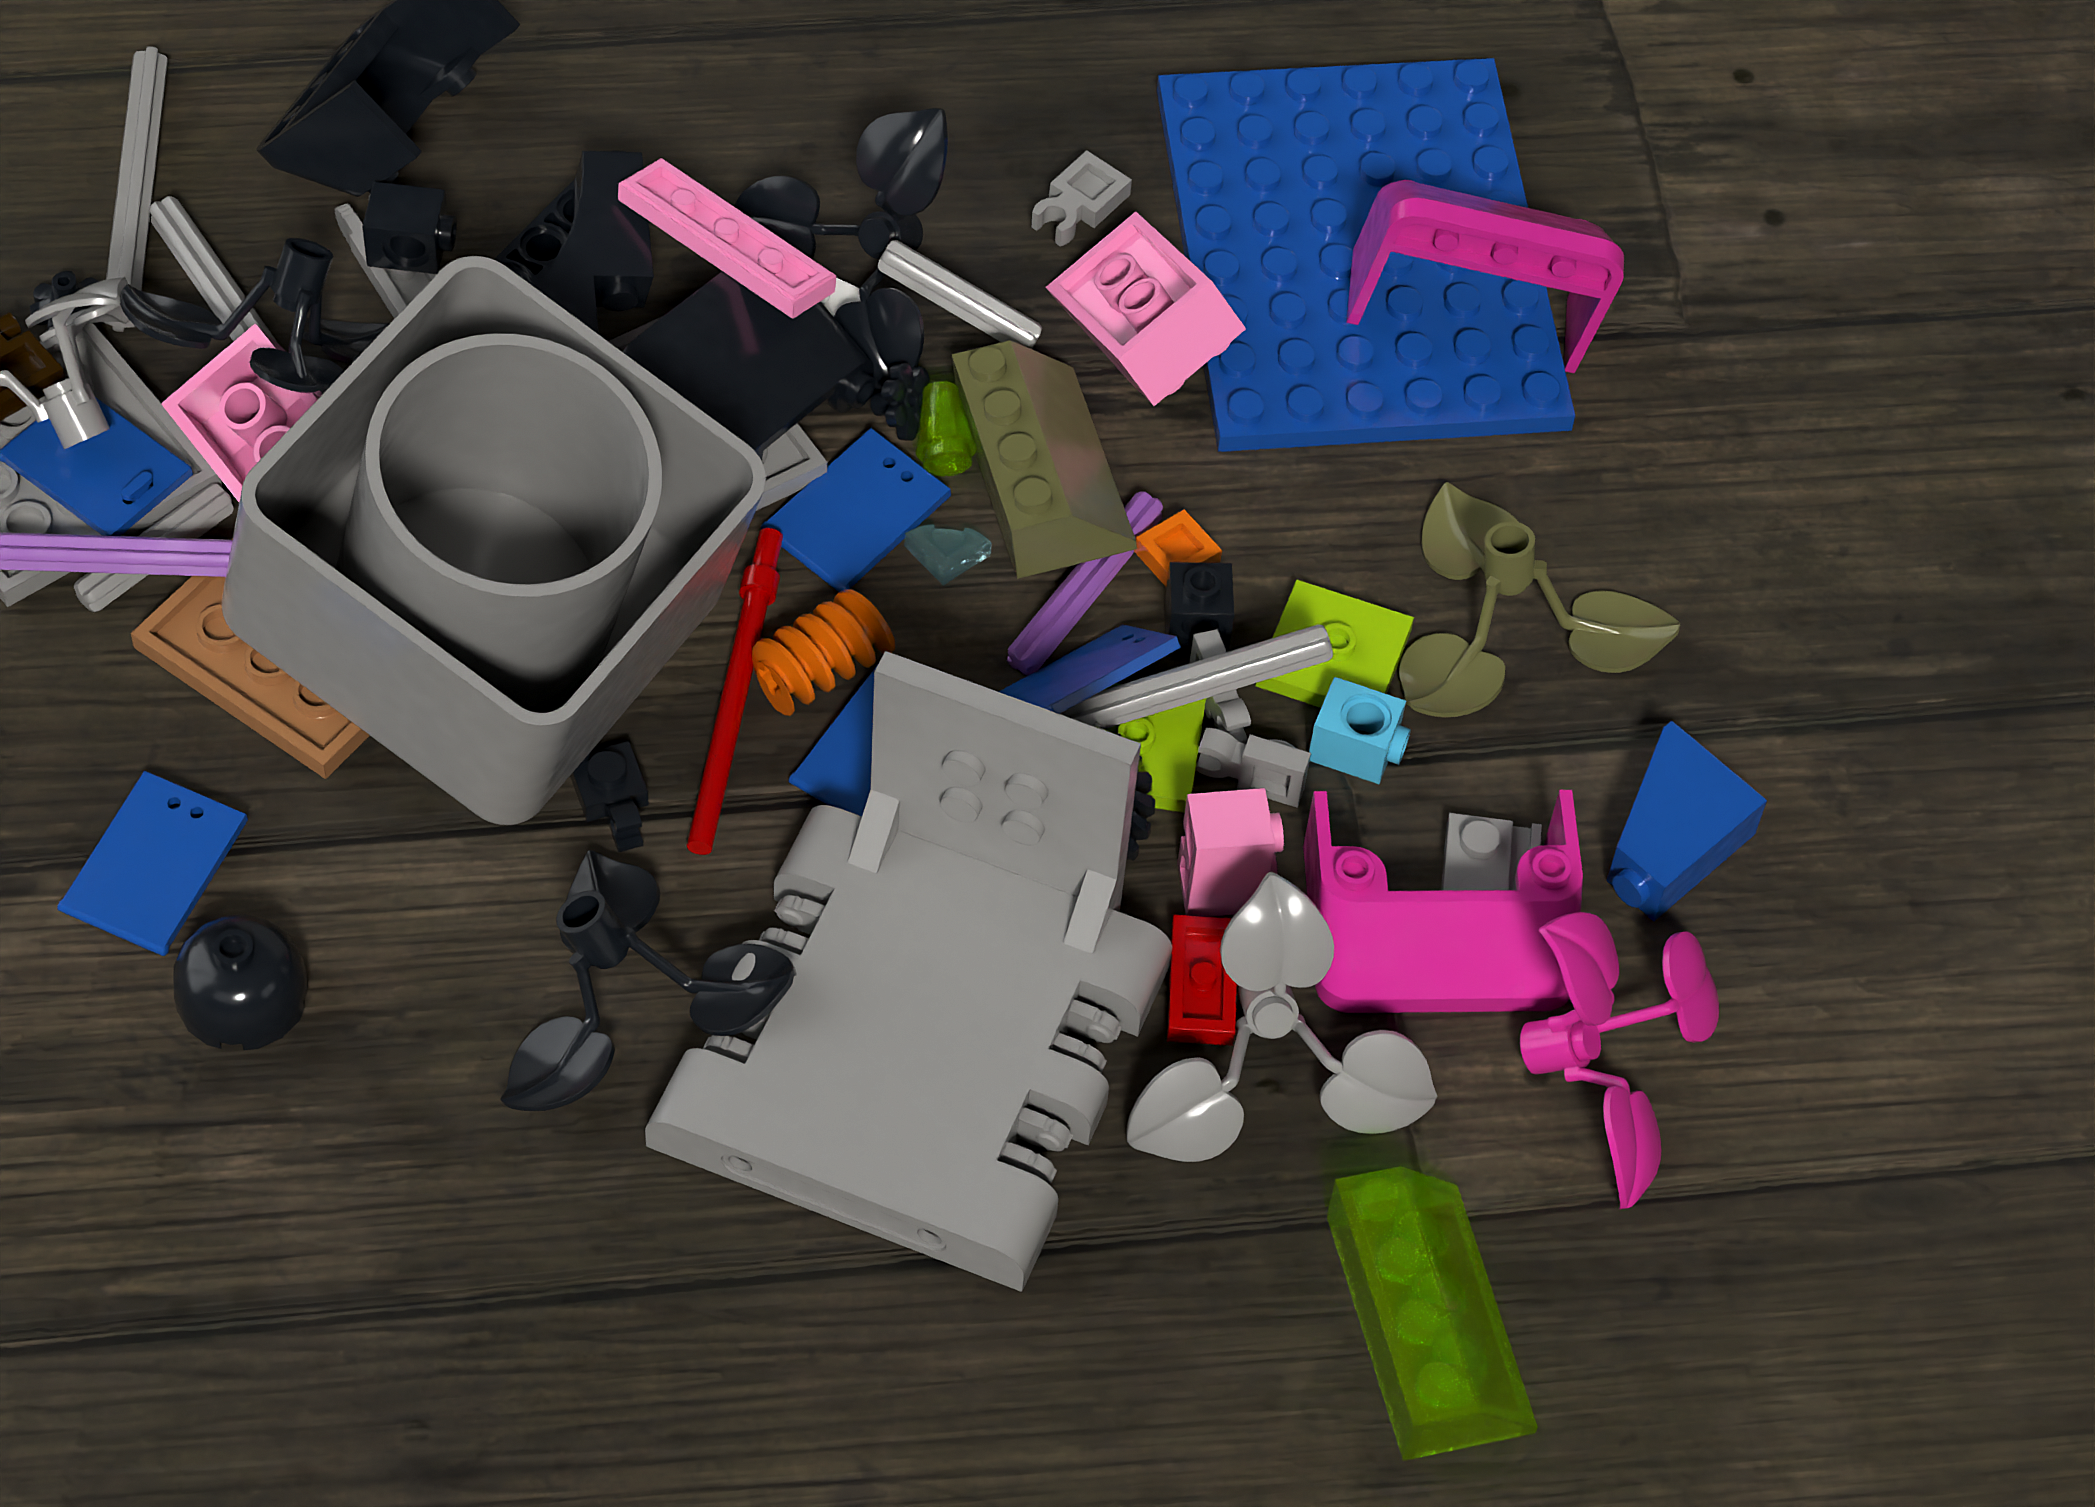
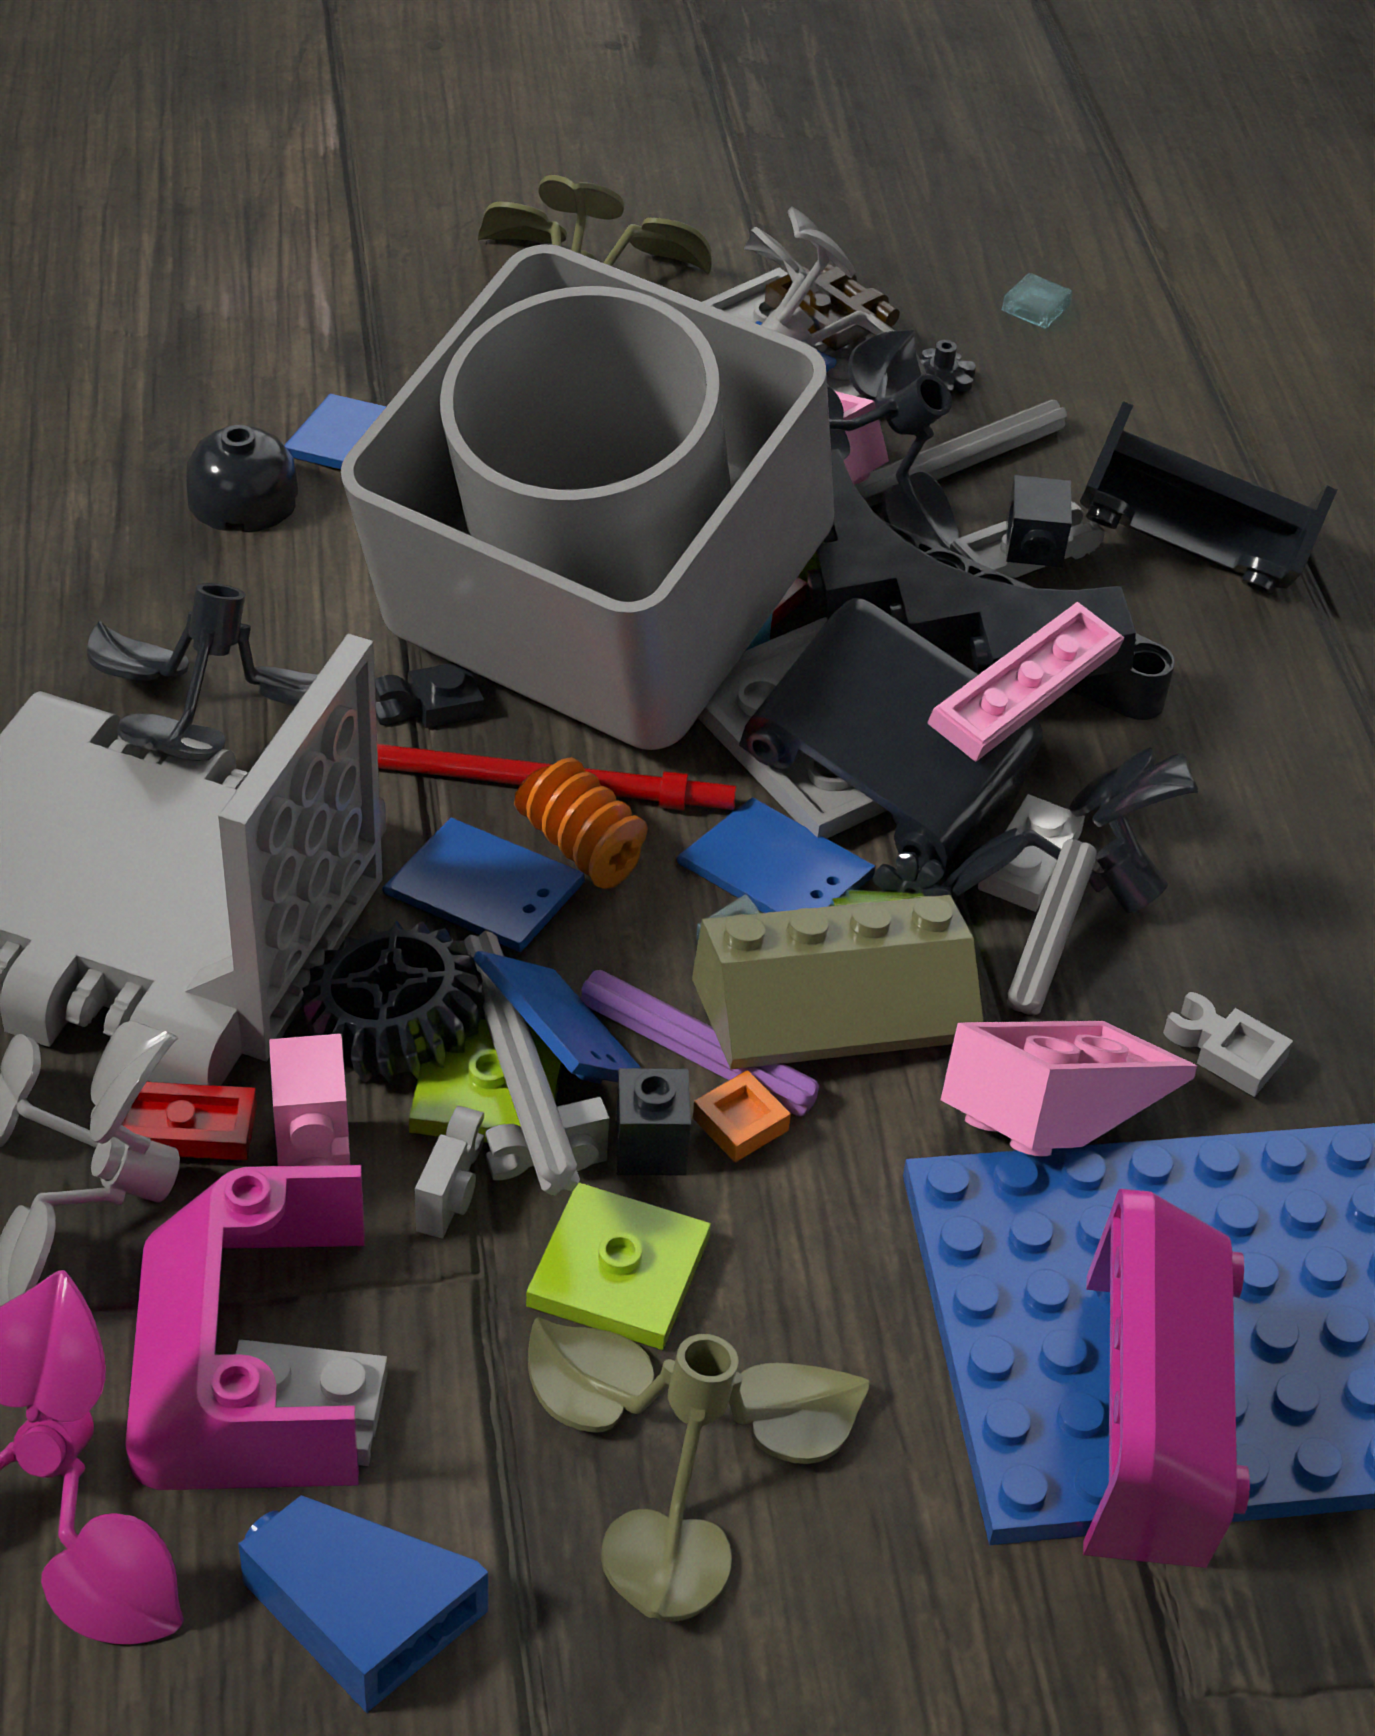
camera: 90 degrees right, 10 degrees down
light grey axle [104,46,168,332] -> none
medium azure brick [1309,677,1411,784] -> none

